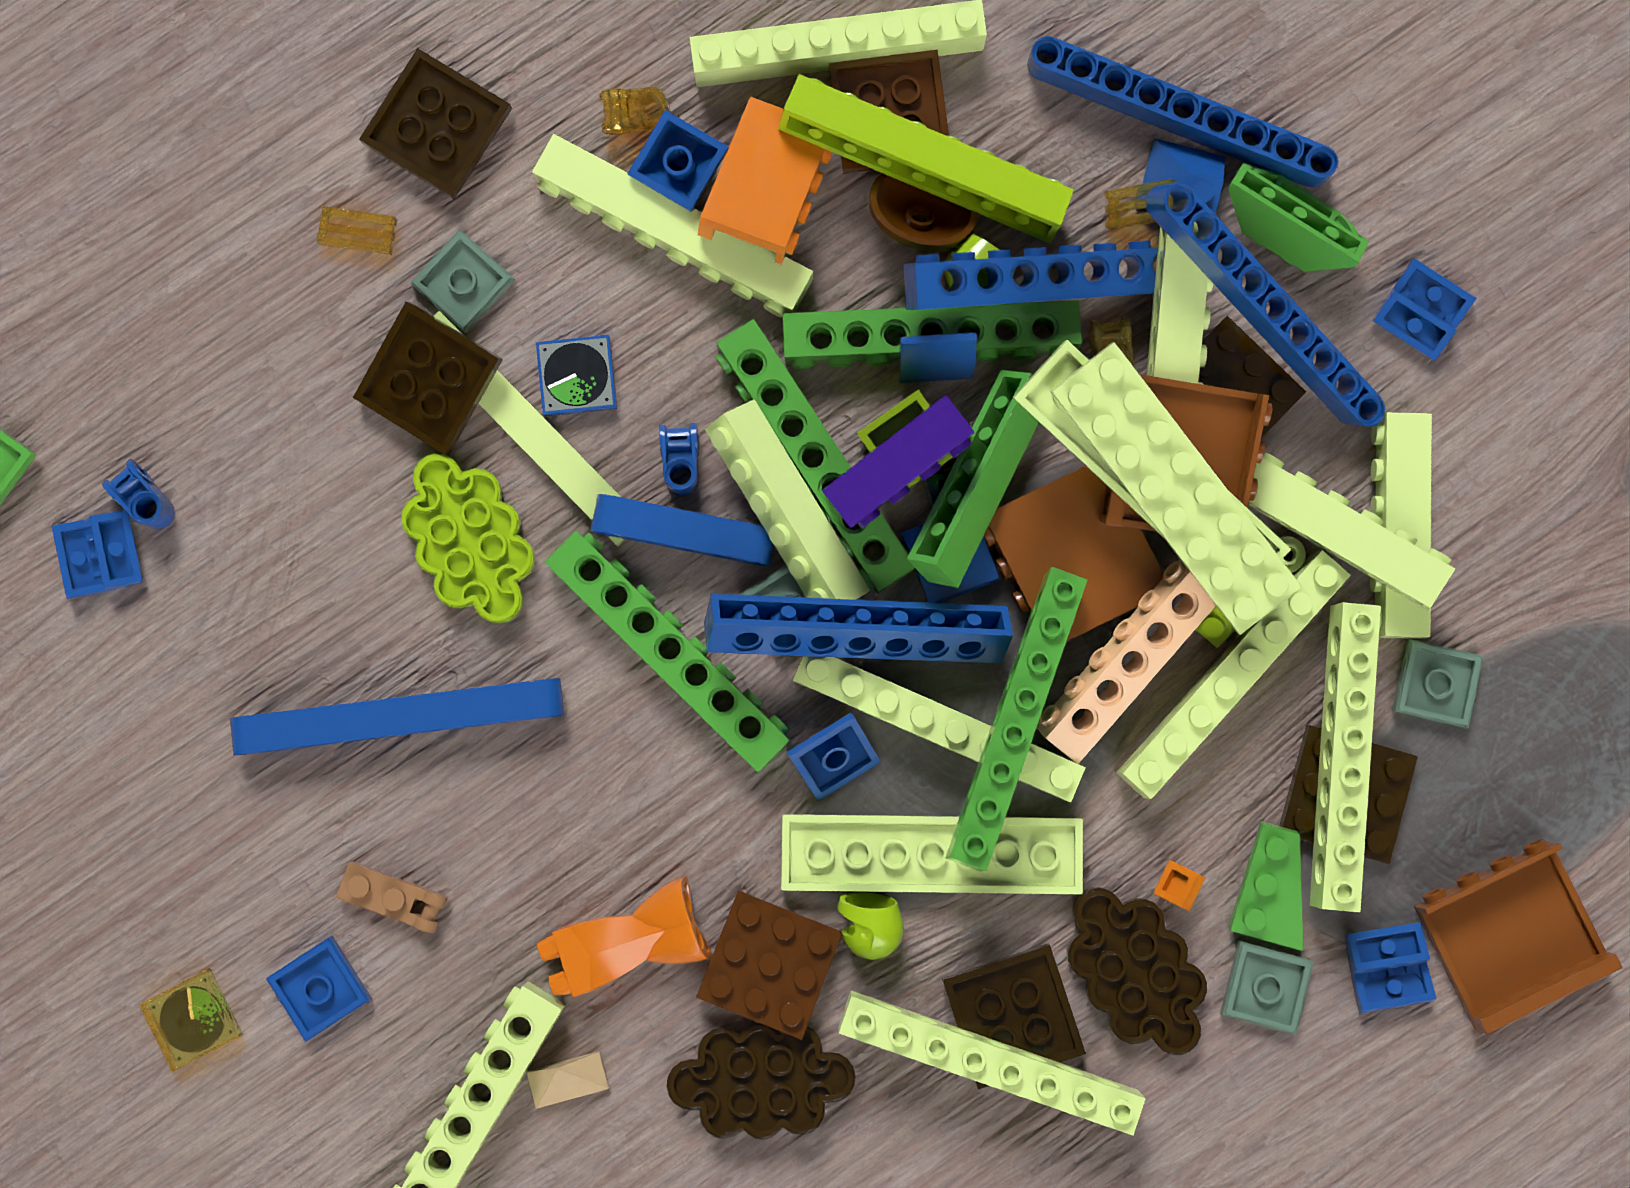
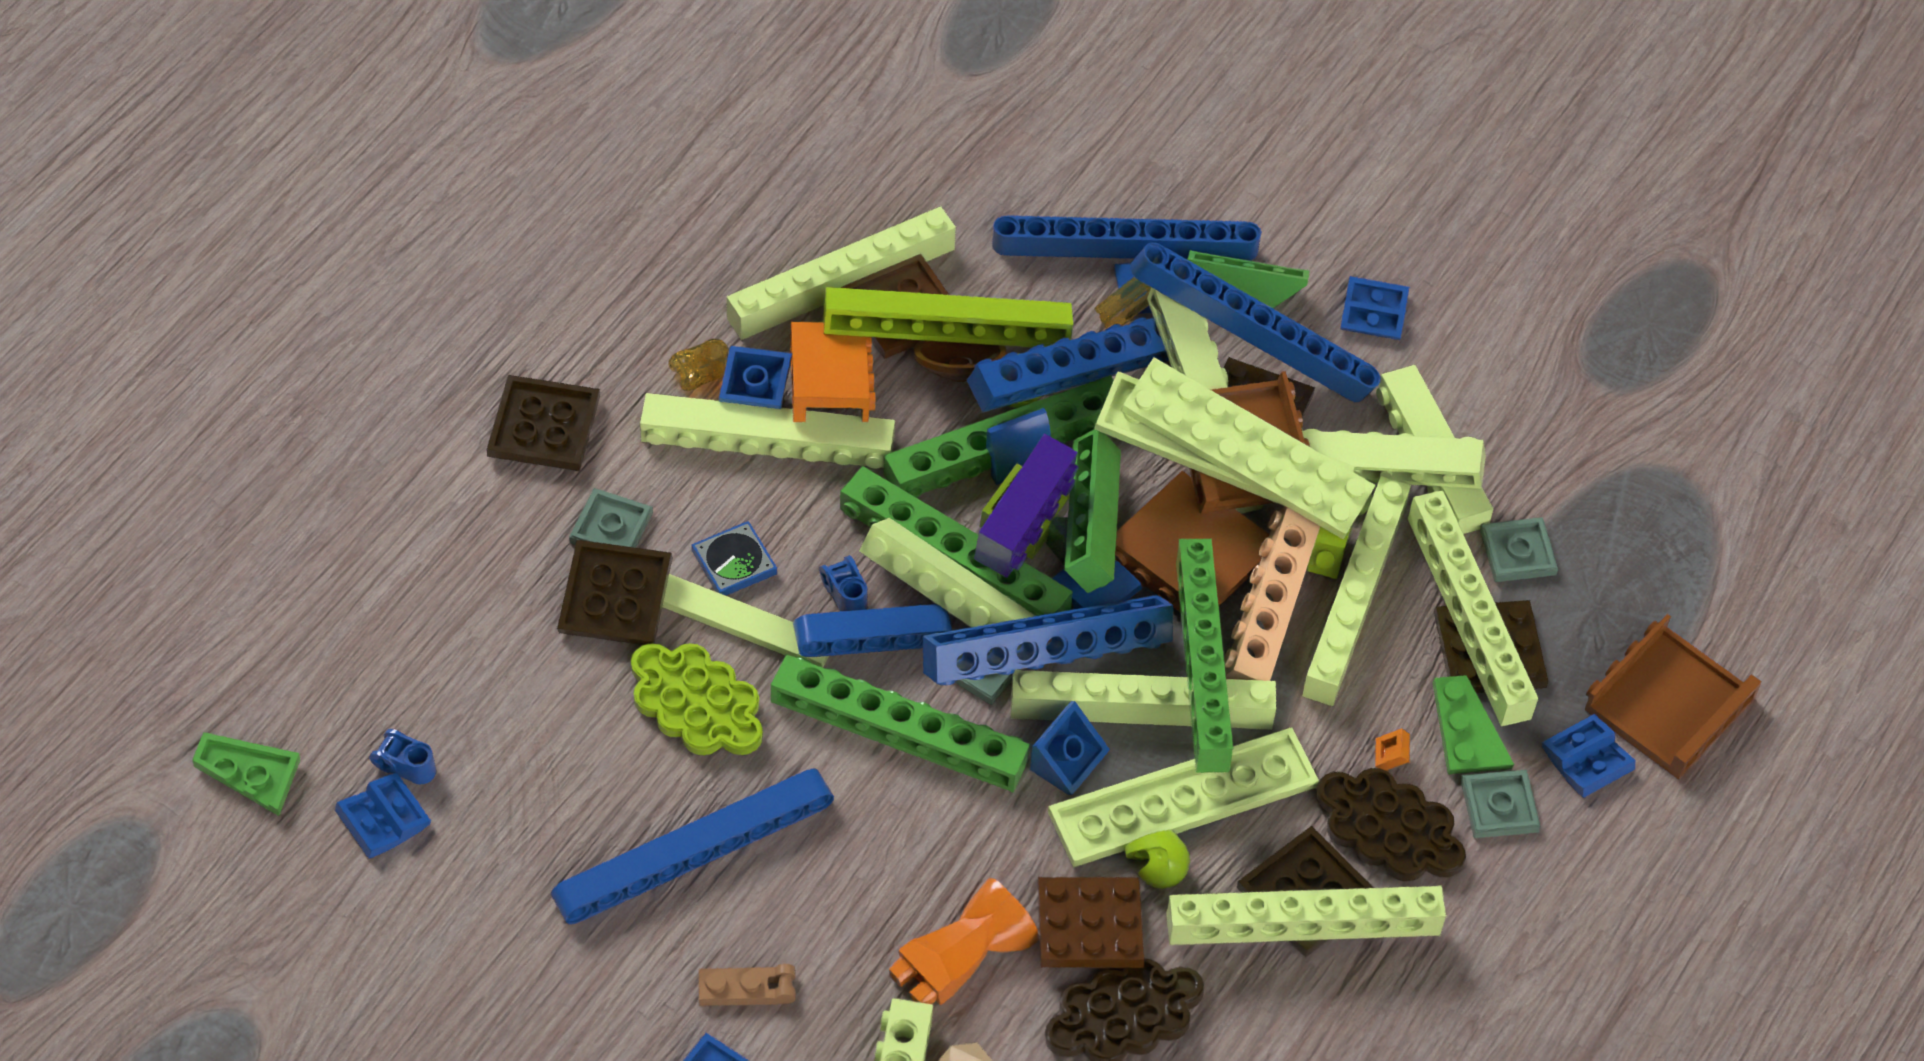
camera: 25 degrees left, 30 degrees down
clear yellow tile [317,206,397,255] -> none

